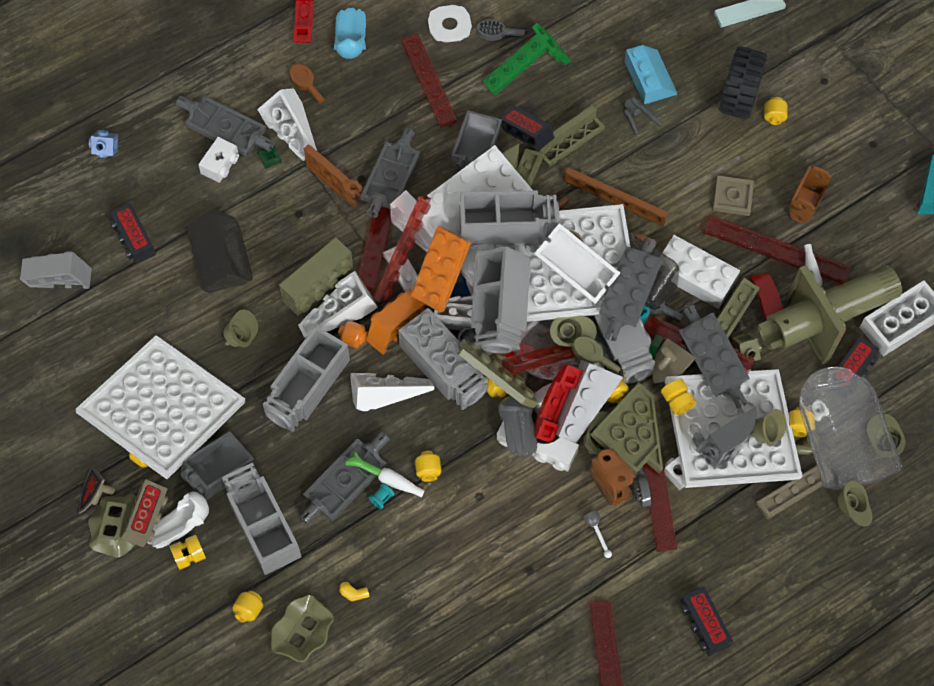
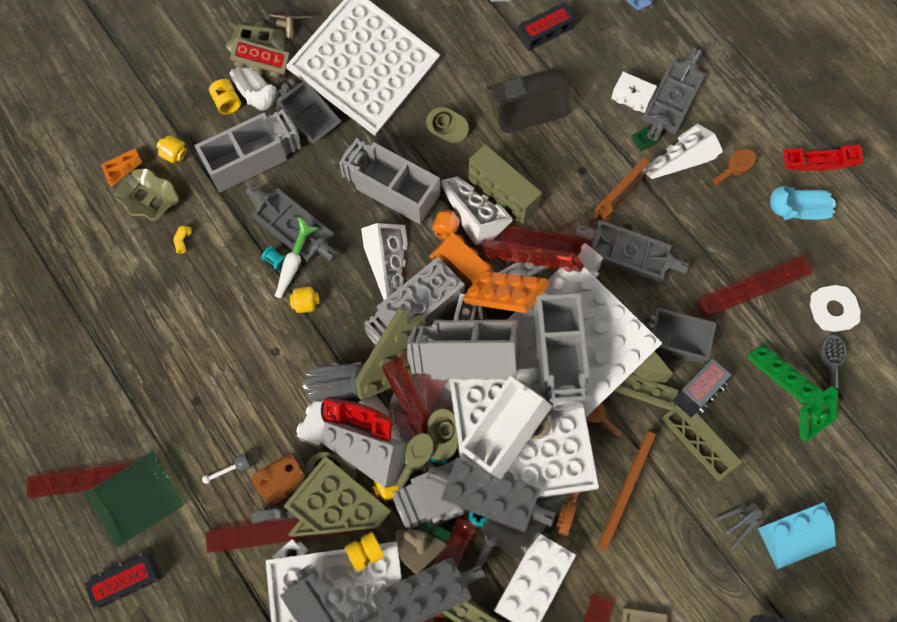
camera: 90 degrees right, 5 degrees up
none -> clear green piece [85,452,184,548]
none -> orange wing [101,148,142,187]

